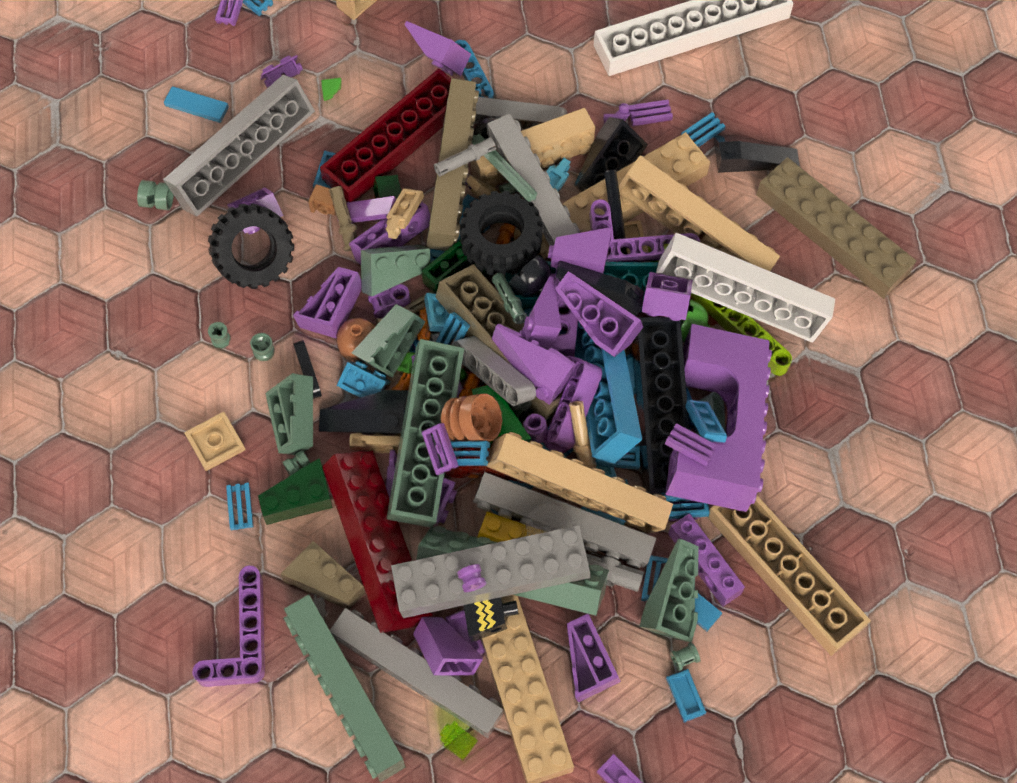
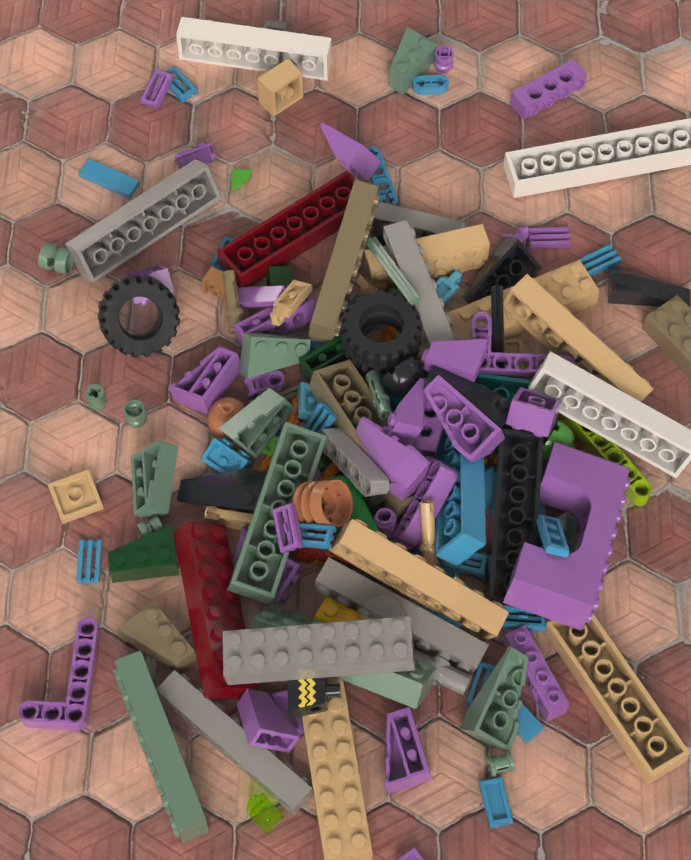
camera: 10 degrees right, 5 degrees down
black beam [293,340,322,399] -> none
light grey pin [434,138,496,177] -> none
medium lavender wheel [457,564,487,592] -> none
medium lavender tile [665,423,718,466] -> none

